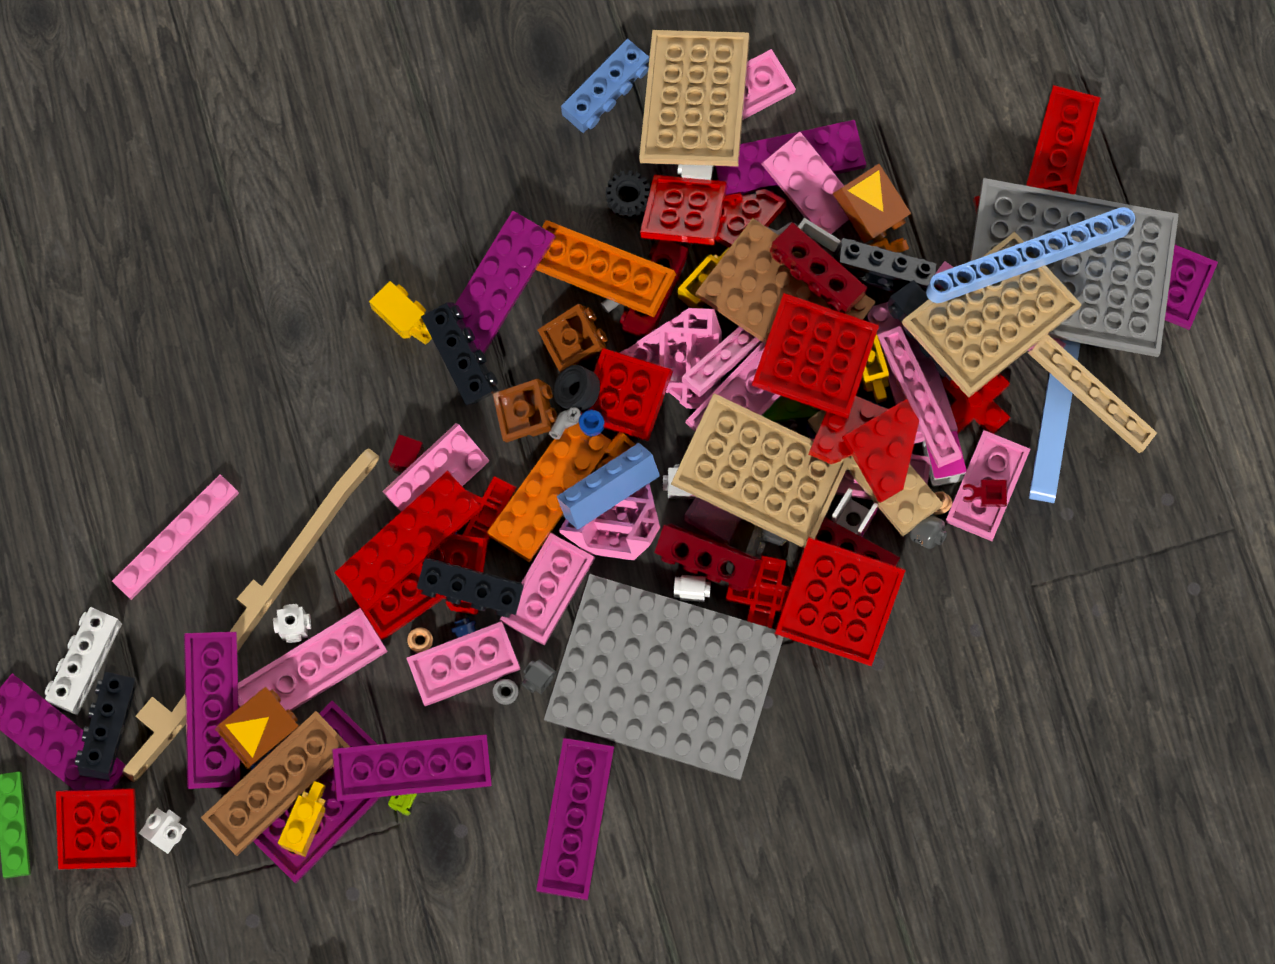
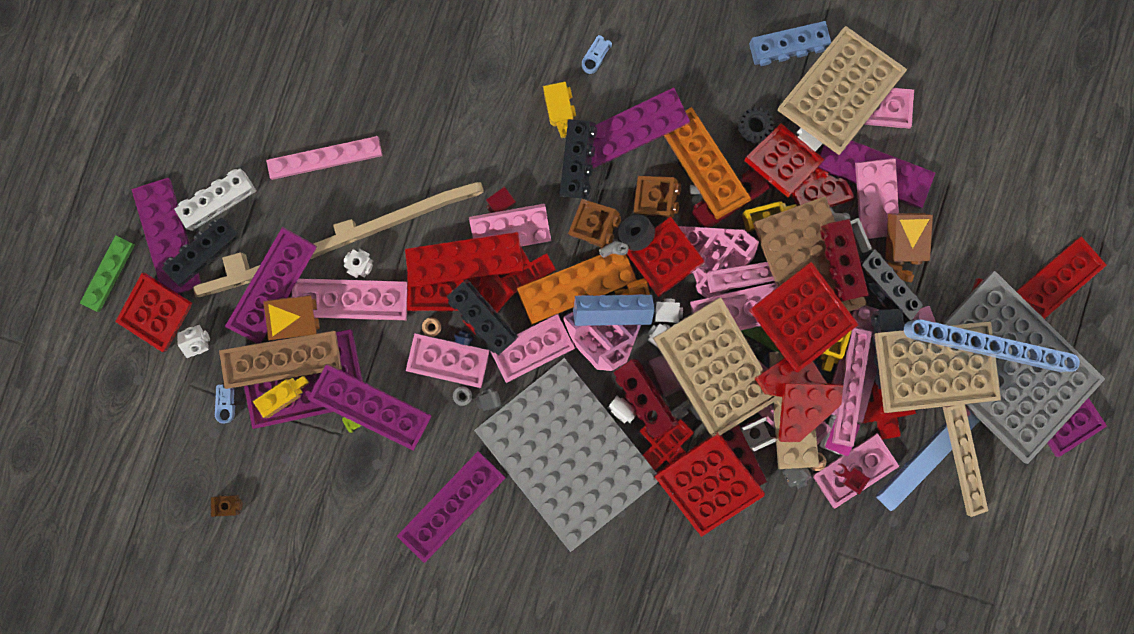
camera: 30 degrees right, 10 degrees up
blue tile [579,410,605,436] -> none
none -> light blue piece [215,385,235,423]
none -> light blue piece [582,35,612,74]
none -> white brick [654,299,683,323]

